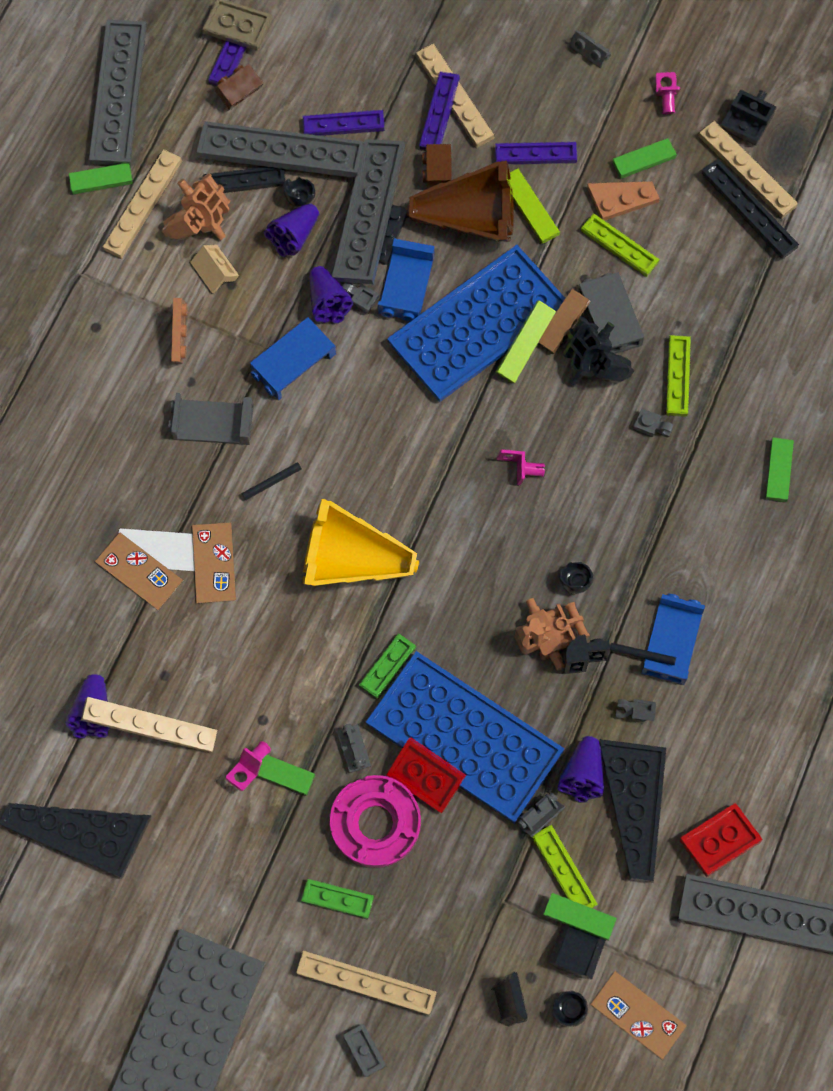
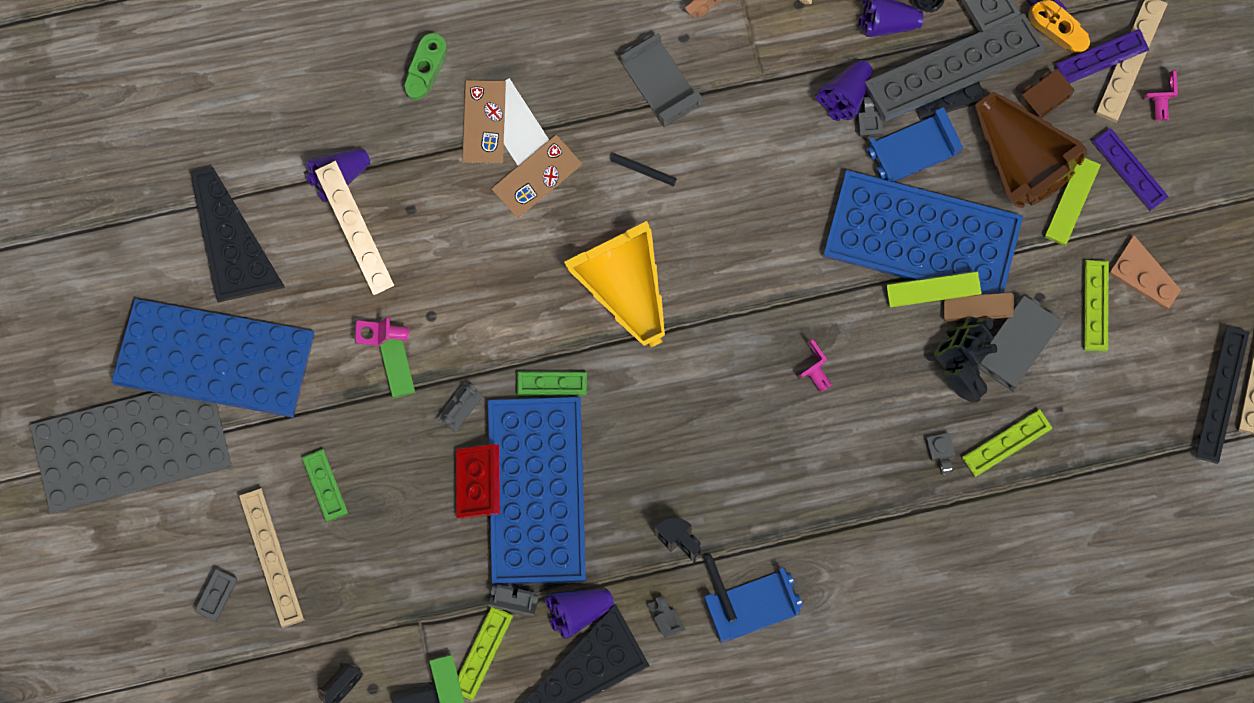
camera: 55 degrees right, 5 degrees up
blue panel [250,317,336,400] -> none
dark pink piece [330,775,421,868] -> none
nougat piece [515,598,590,670] -> none
black hair [559,562,593,594] -> none
bright green tile [612,138,677,179] -> none
bright green tile [765,437,794,502] -> none
none -> blue plate [112,299,315,418]
none -> bright green piece [404,33,447,100]
none -> light orange piece [1028,0,1090,53]
none -> dark pink bracket [1144,70,1178,121]

